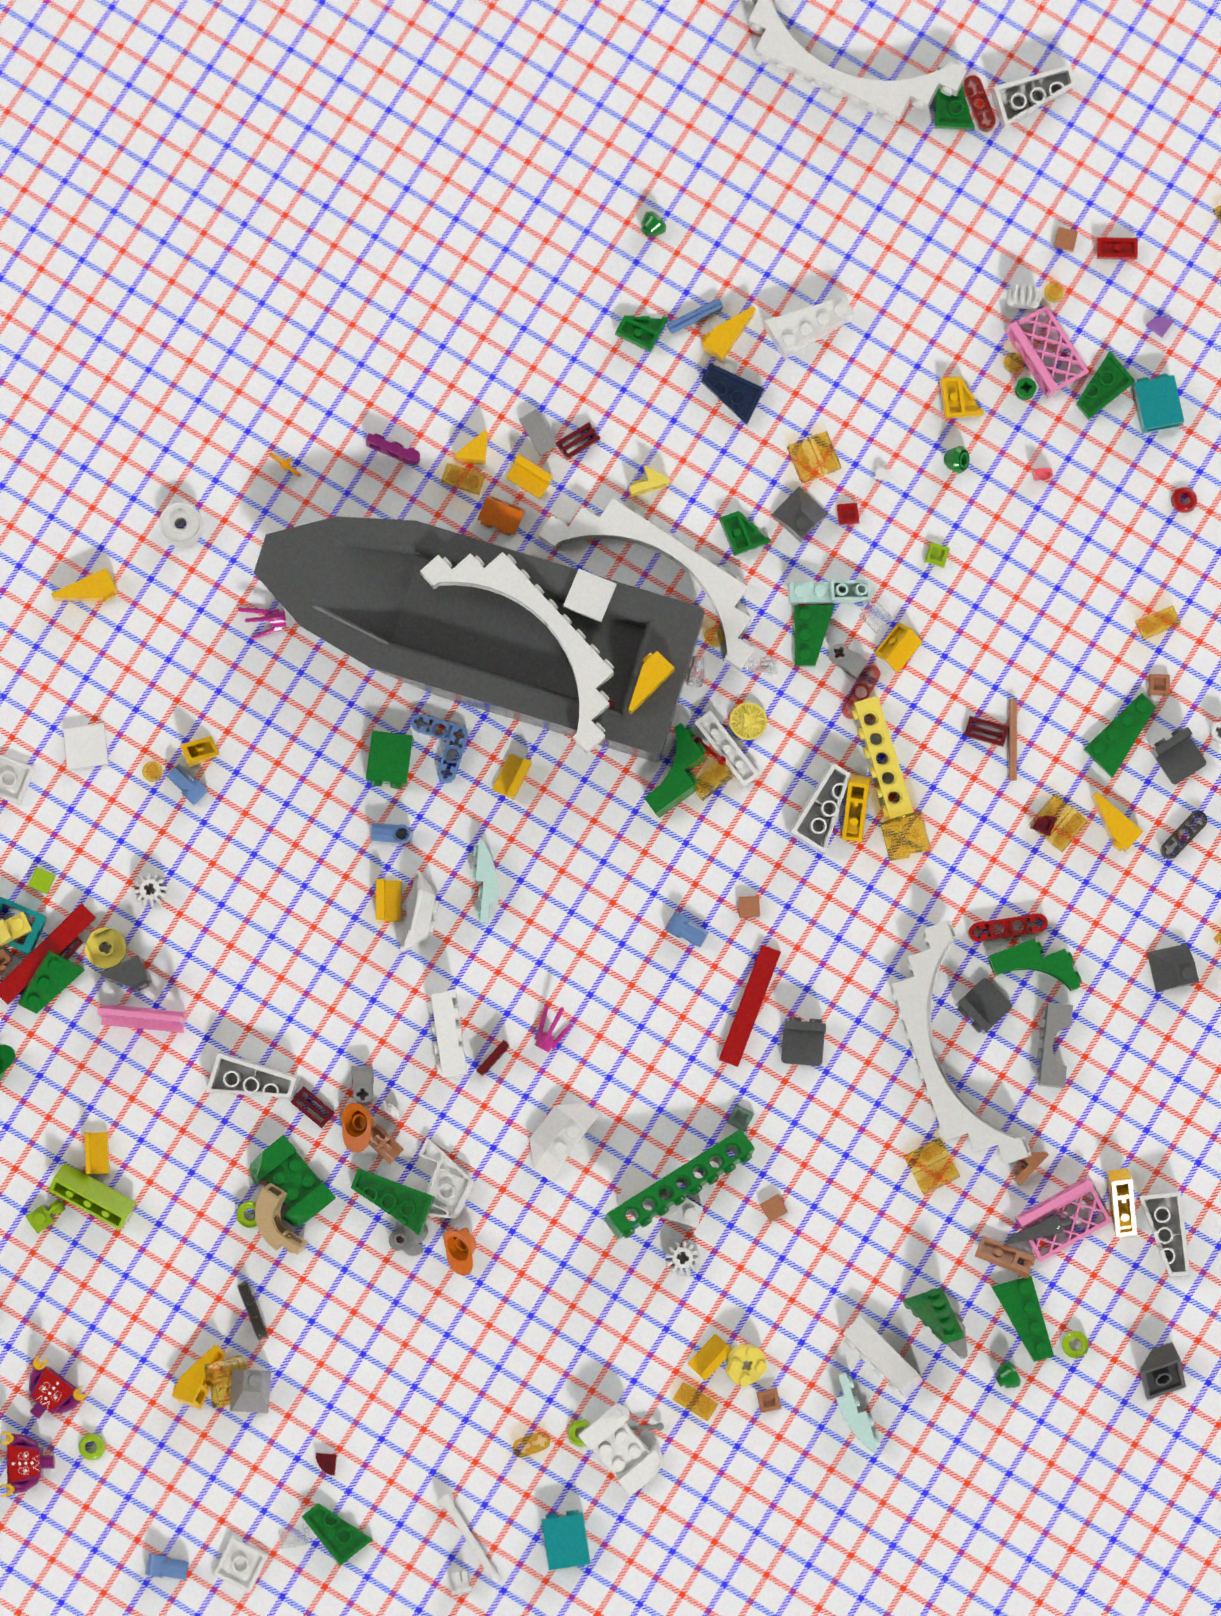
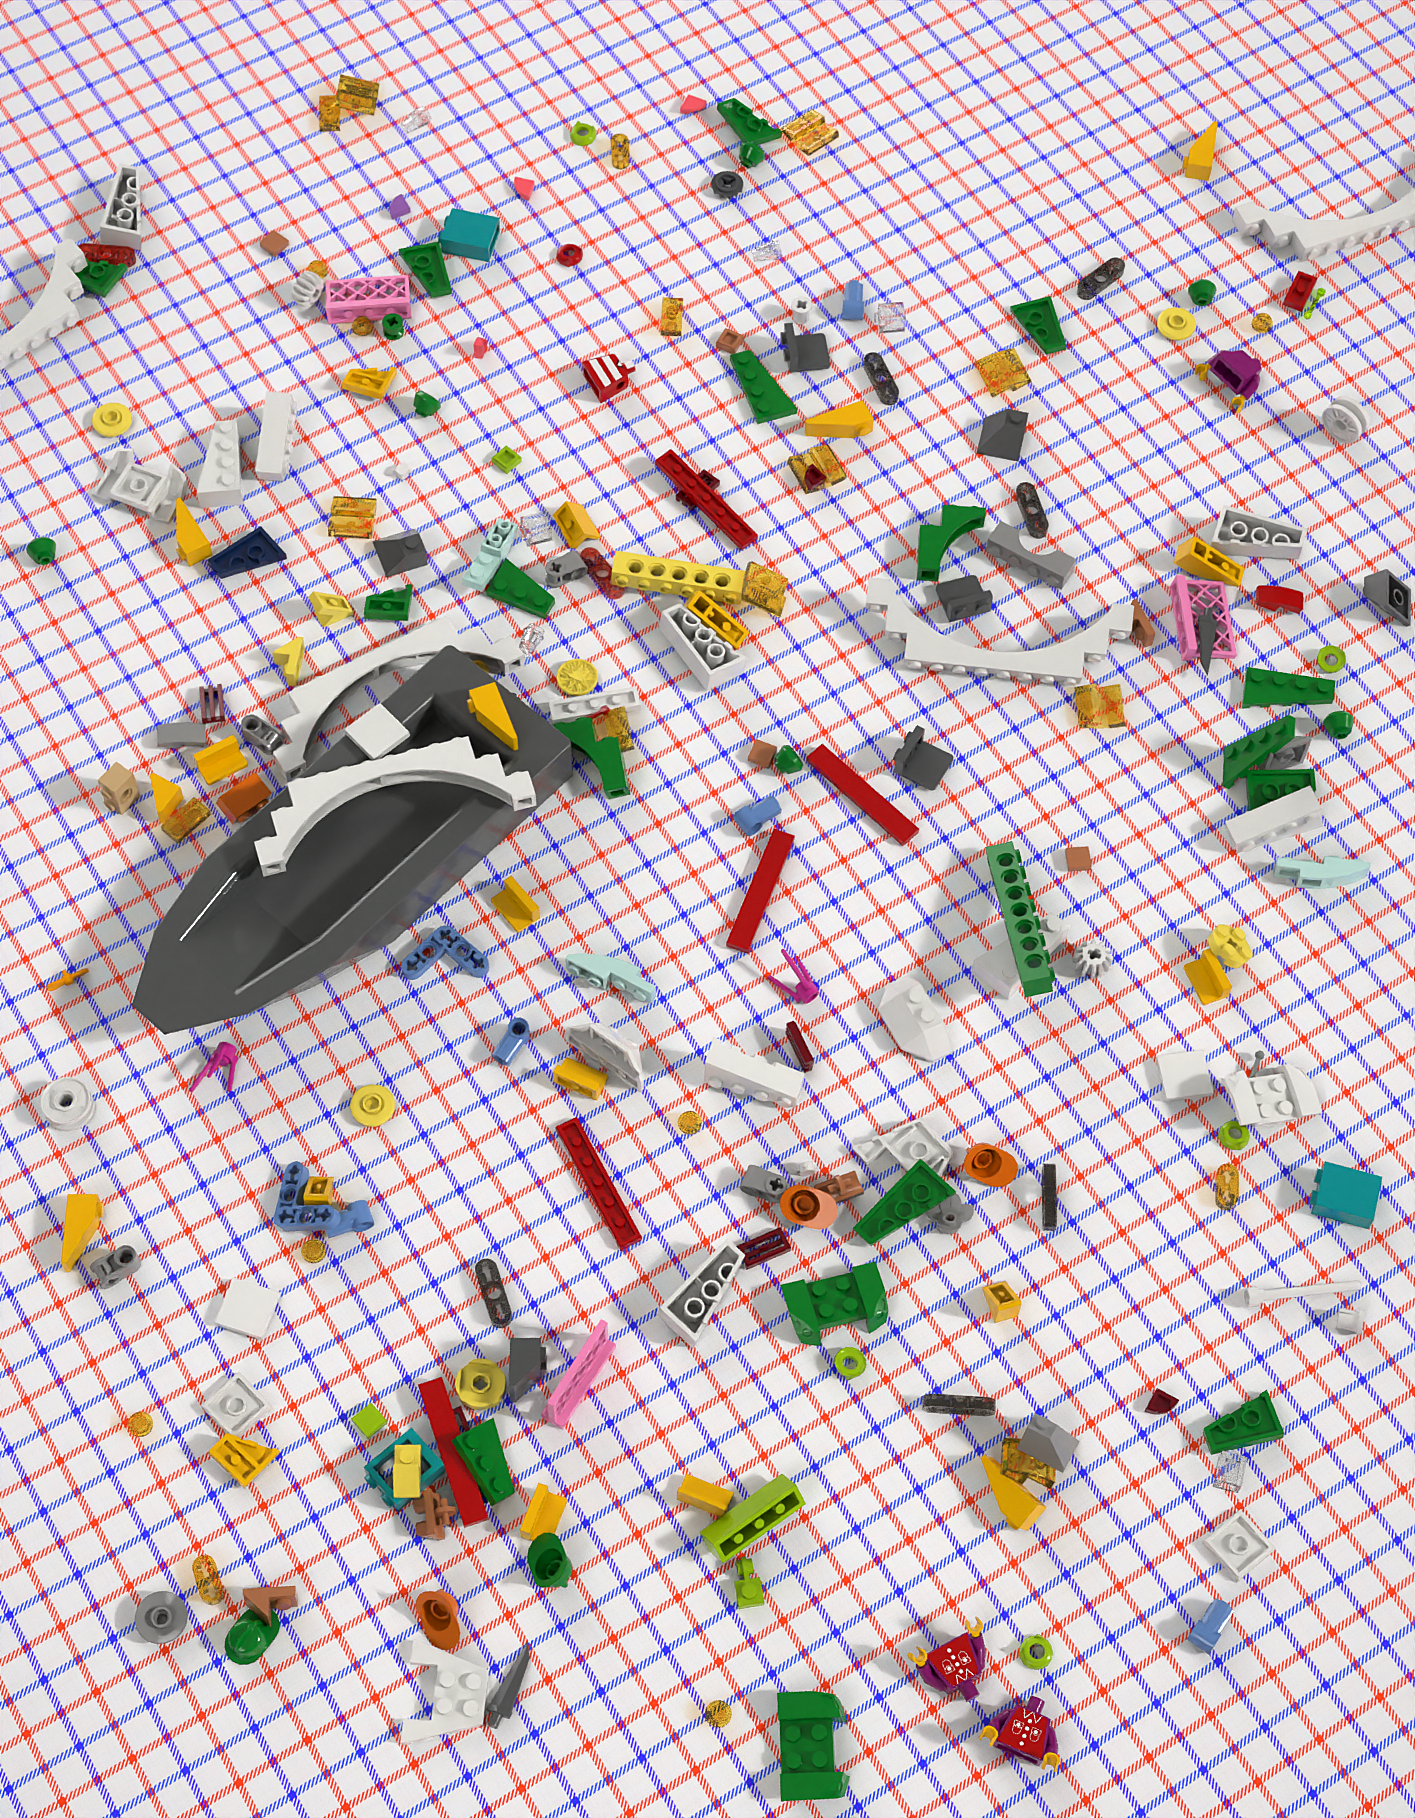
camera: 65 degrees left, 20 degrees down
white gear [133,873,168,908] -> none
tan arch [255,1183,308,1255] -> none
magenta hinge [366,433,420,465] -> none
green panel [366,730,414,789] -> none
green wing [615,315,668,353] -> none
medium blue axle [667,299,723,334] -> none
clear yellow plate [672,1382,718,1422] -> none
sand green tile [727,1104,754,1132] -> none
nougat tile [756,1388,781,1413] -> none
red tile [837,503,859,526] -> none
red beam [968,914,1048,942] -> none
nougat plate [975,1236,1035,1278] -> none
nougat bar [1009,699,1017,781] -> none
red plate [1097,237,1138,260] -> none
none -> light grey piece [90,1245,141,1289]
none -> light yellow wheel [92,403,132,437]
none -> white piece [92,448,188,525]
none -> tan brick [98,761,140,815]
none -> light grey piece [241,714,285,755]
none -> white wedge [255,391,298,481]
none -> medium blue beam [274,1161,341,1231]
none -> light yellow slope [308,591,354,627]
none -> light yellow wheel [350,1084,395,1127]
none -> clear smoke beam [475,1258,512,1328]
none -> yellow panel [520,1483,567,1541]
none -> red tile [555,1117,642,1251]
none -> red torso [582,354,636,403]
none -> red tile [655,449,758,551]
none -> clear yellow plate [678,1111,702,1135]
none -> red tile [726,829,795,954]
none -> green cone [774,745,803,774]
none -> yellow slope [982,1281,1022,1323]
none -> clear smoke beam [1015,482,1049,539]
none -> clear smoke beam [1041,1163,1057,1231]
none -> white tile [1156,1050,1214,1102]
none -> green wing [1245,769,1316,812]
none -> red slope [1256,585,1303,614]

